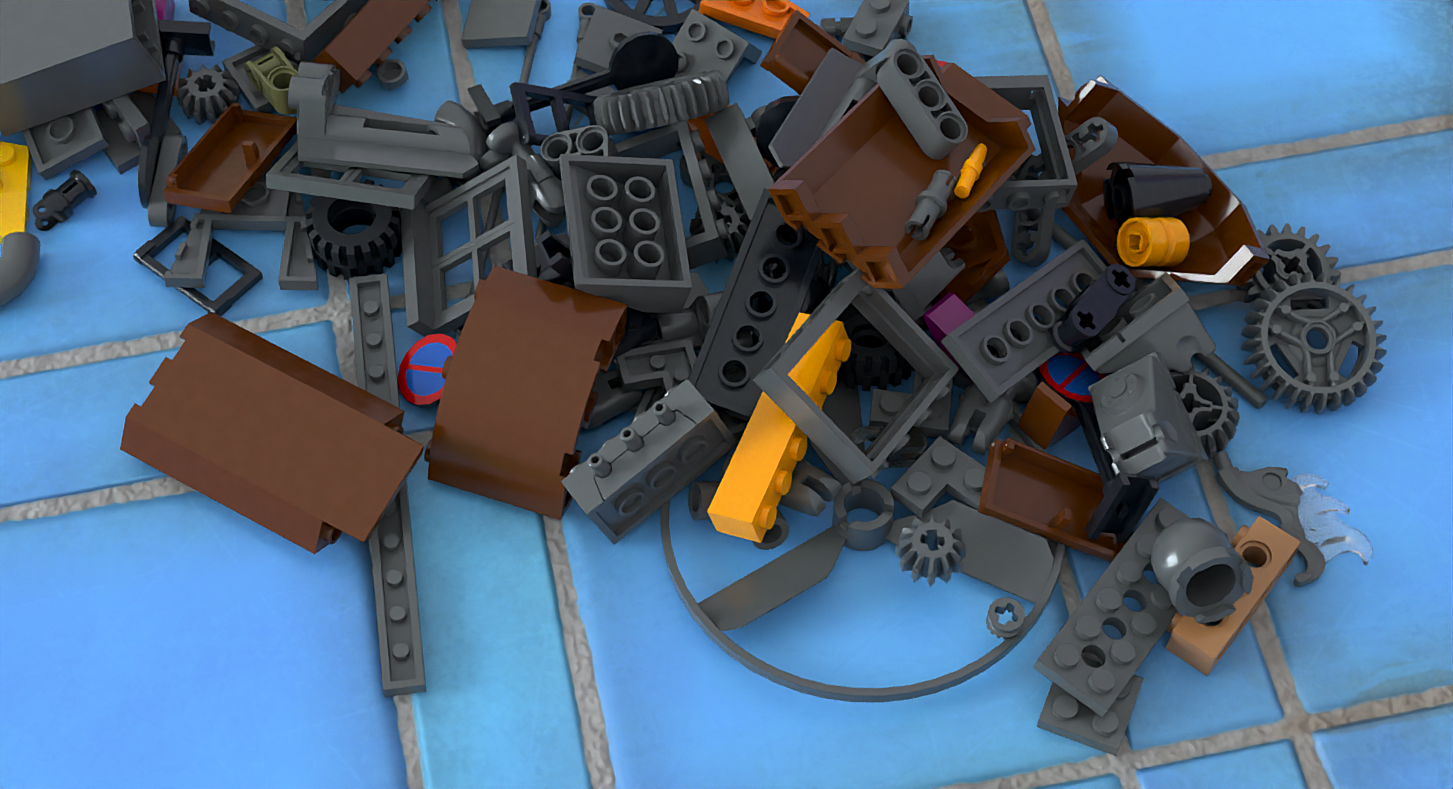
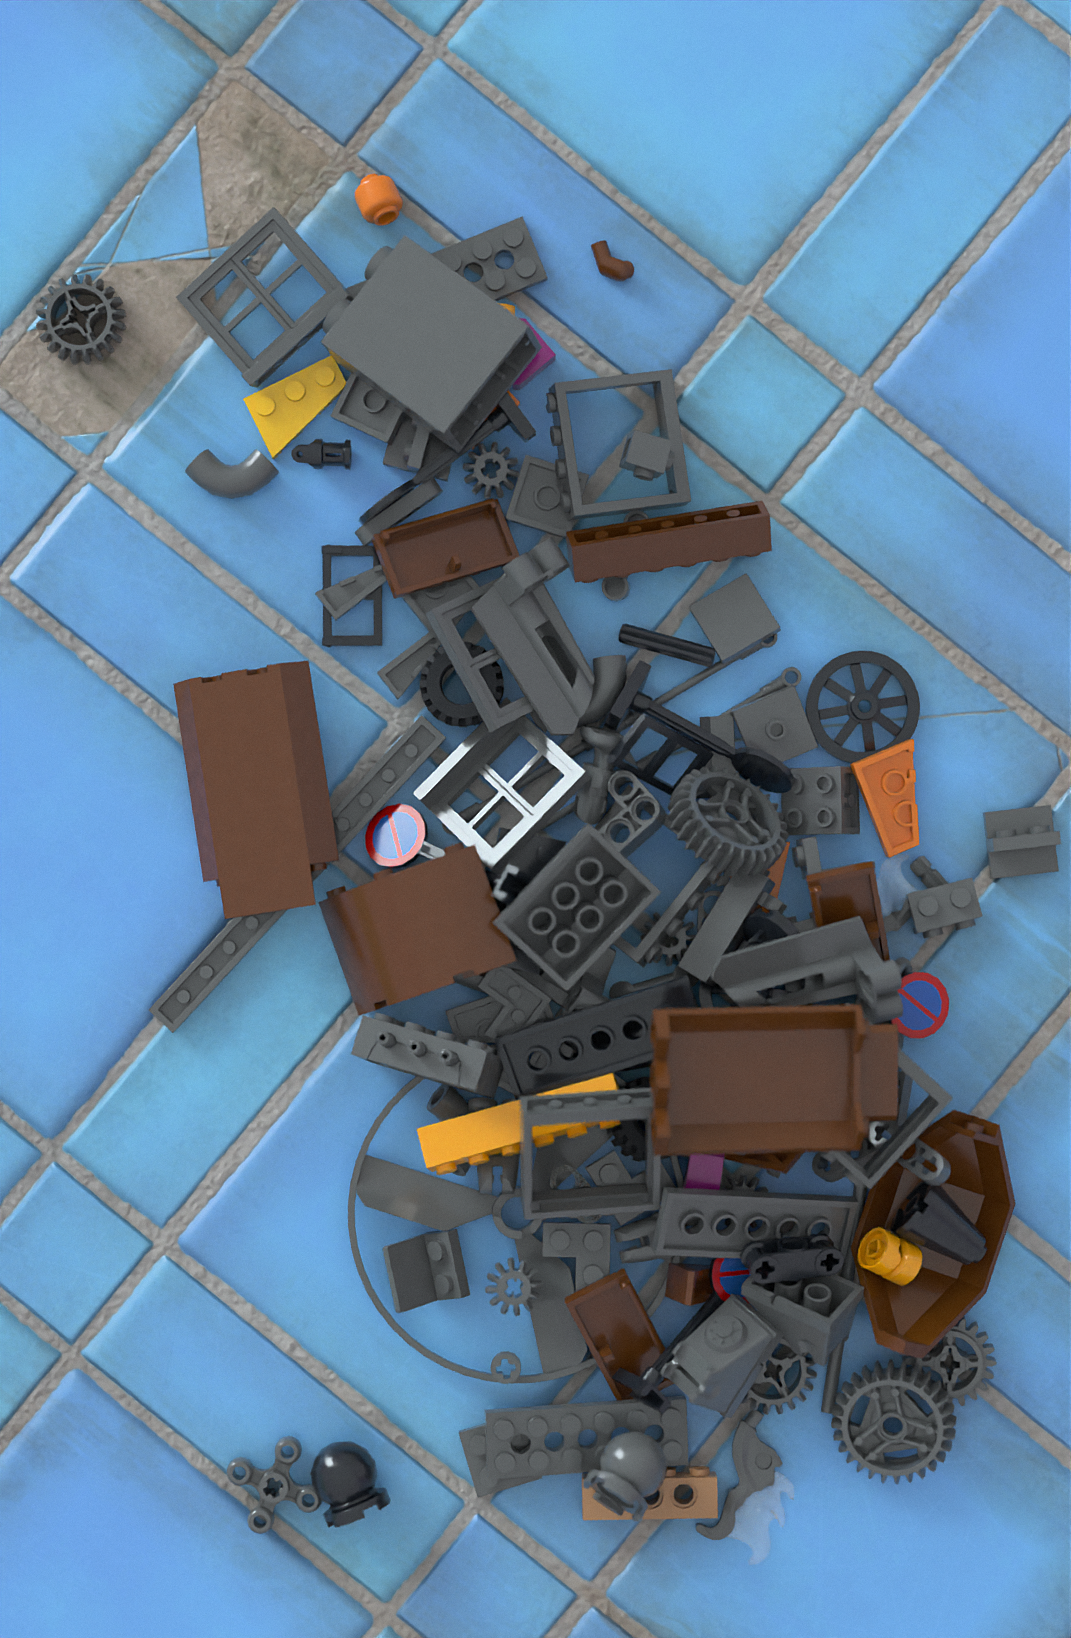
camera: 50 degrees right, 30 degrees up
olive piece [243,46,298,115] -> none
dark grey beam [877,47,968,160] -> none
dark grey pin [904,169,958,240] -> none
light orange piece [954,143,987,198] -> none
none -> dark grey bracket [383,1229,471,1313]
none -> black axle [618,624,716,667]
none -> dark grey bracket [792,837,876,880]

